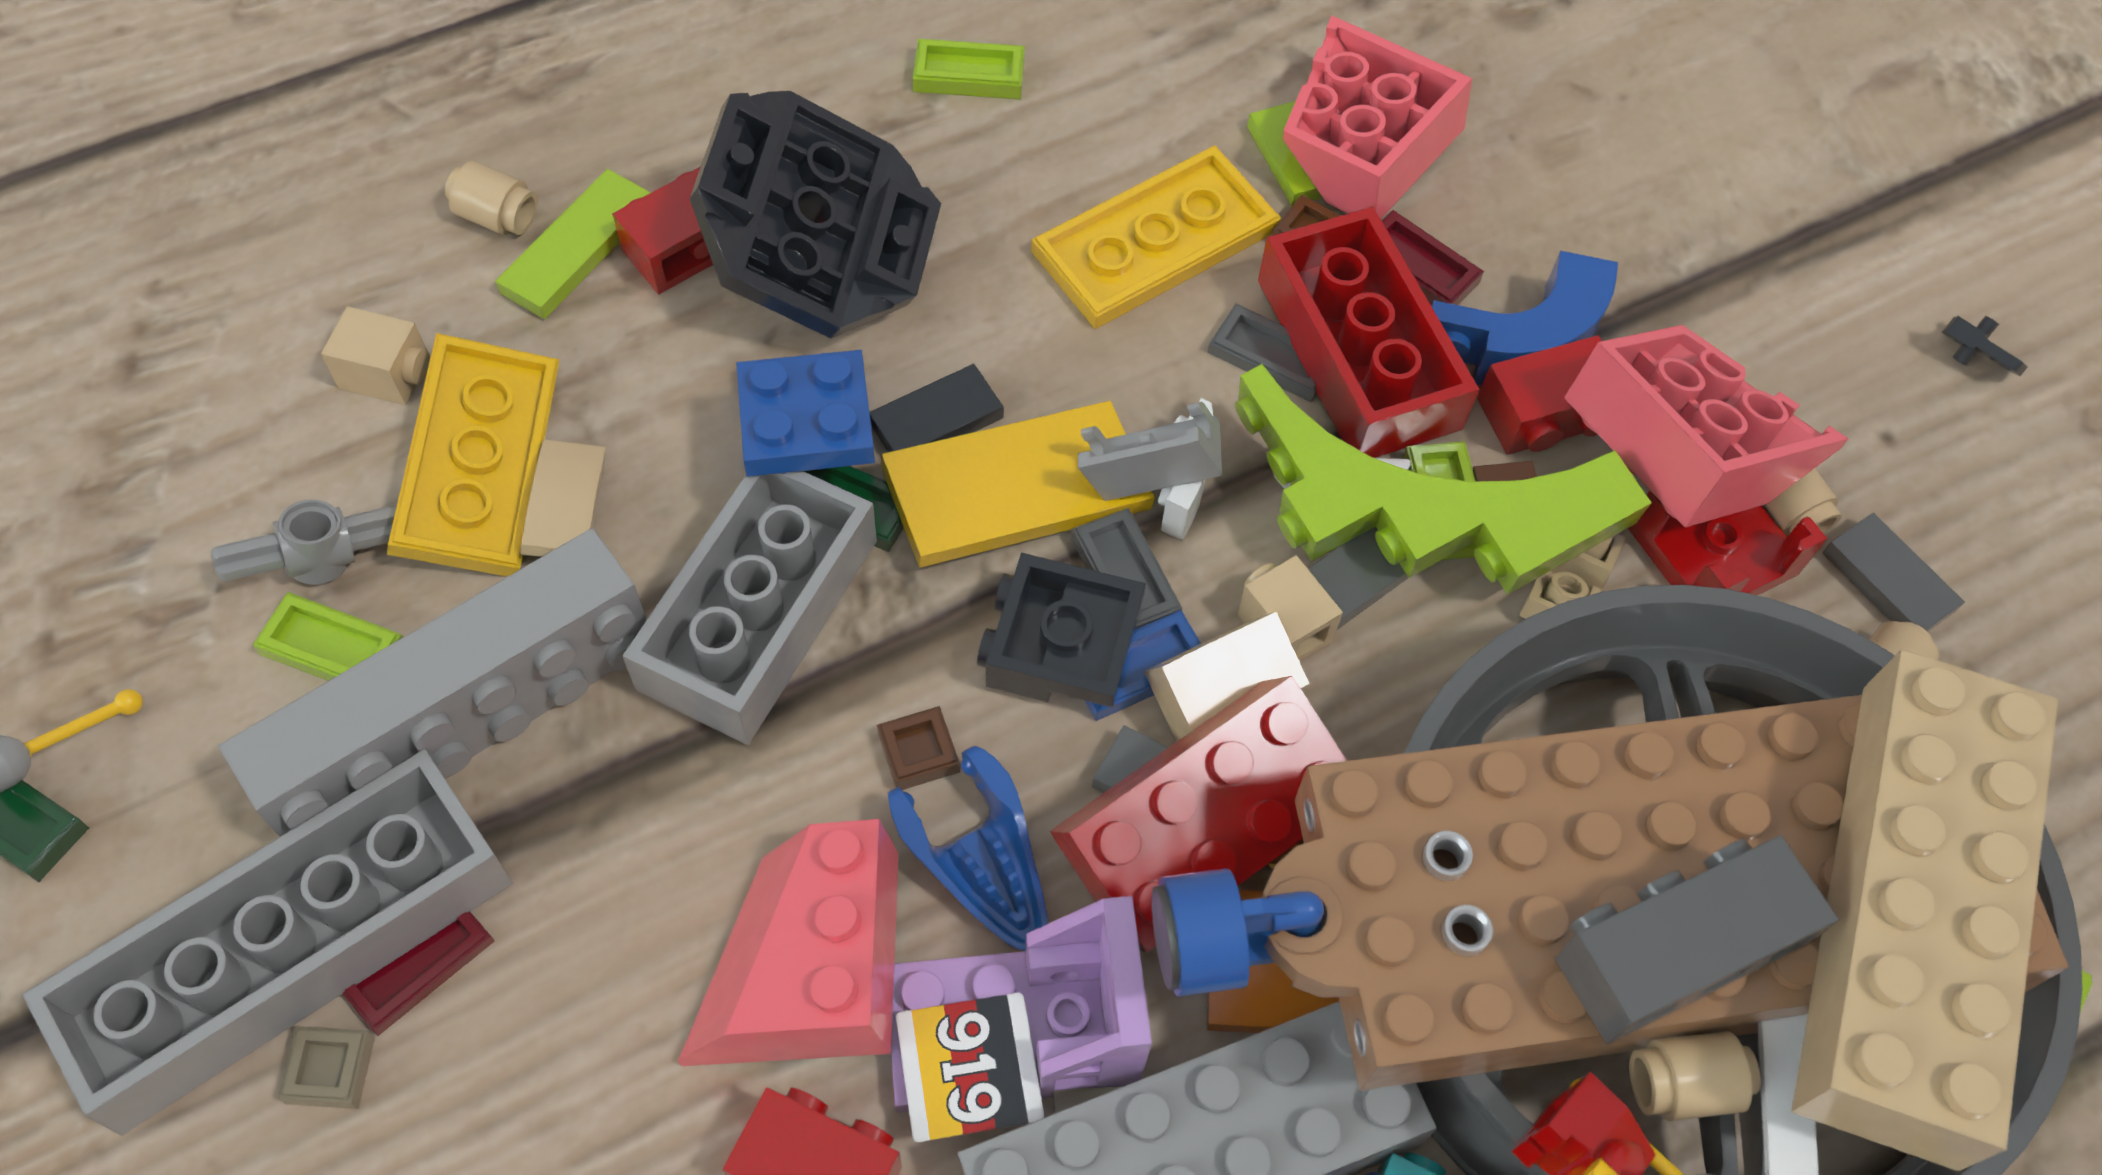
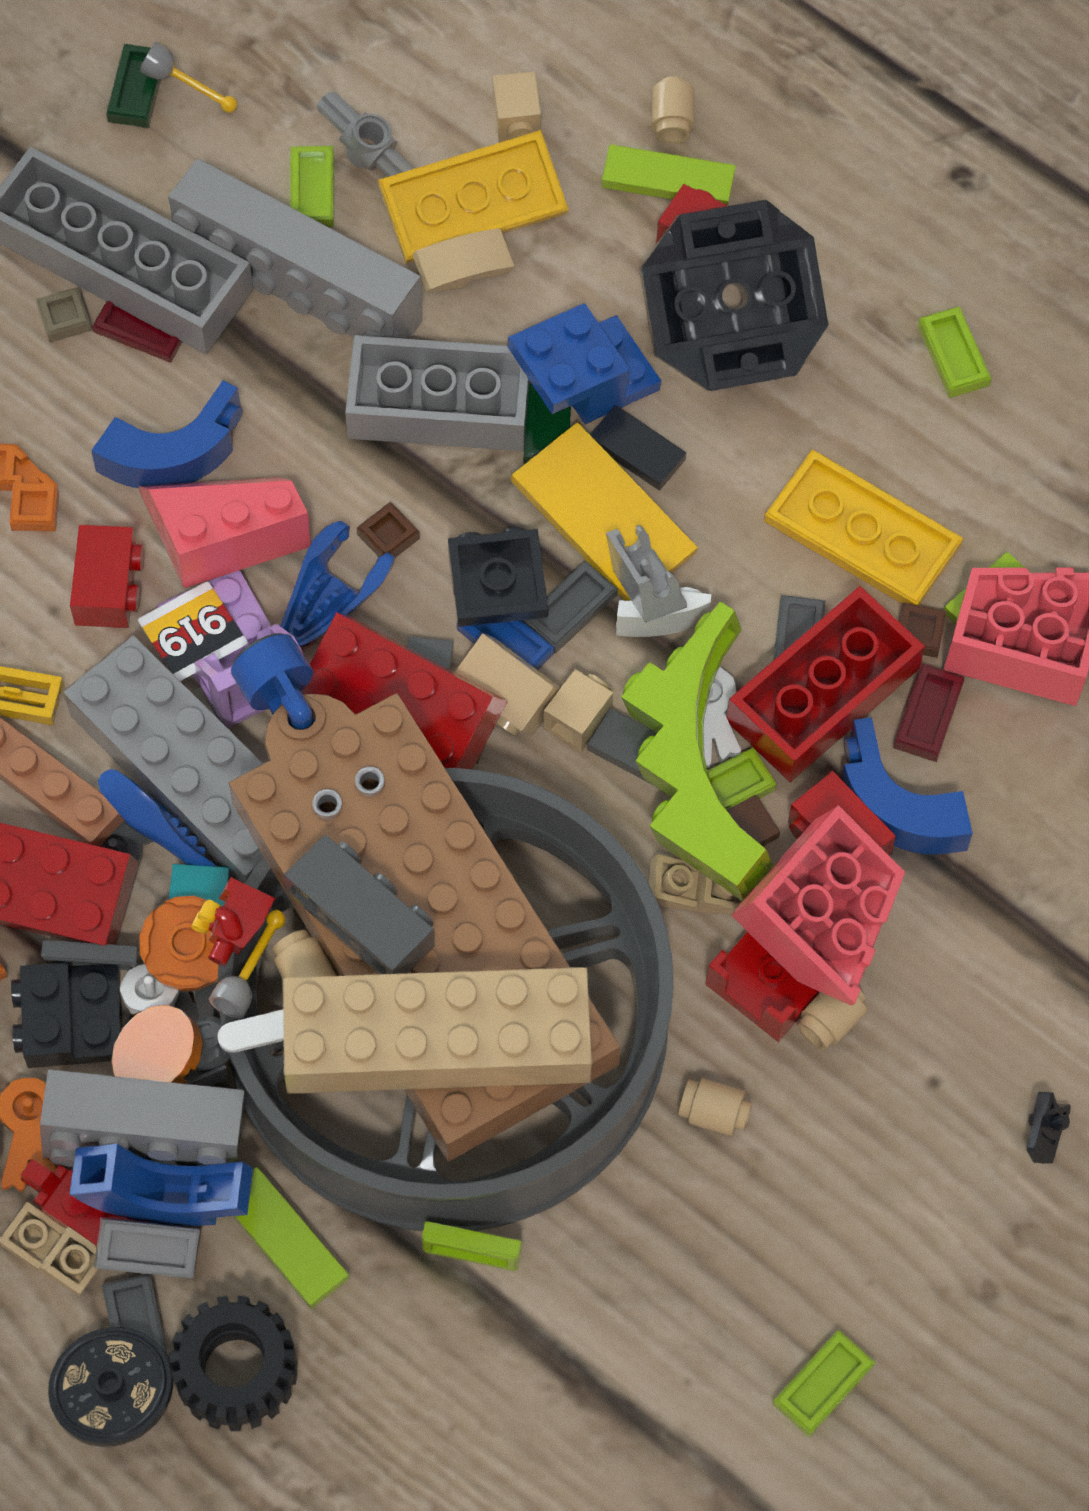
camera: 70 degrees right, 5 degrees up
dark grey tile [1822,512,1965,632] -> none
none -> blue arch [91,380,242,489]

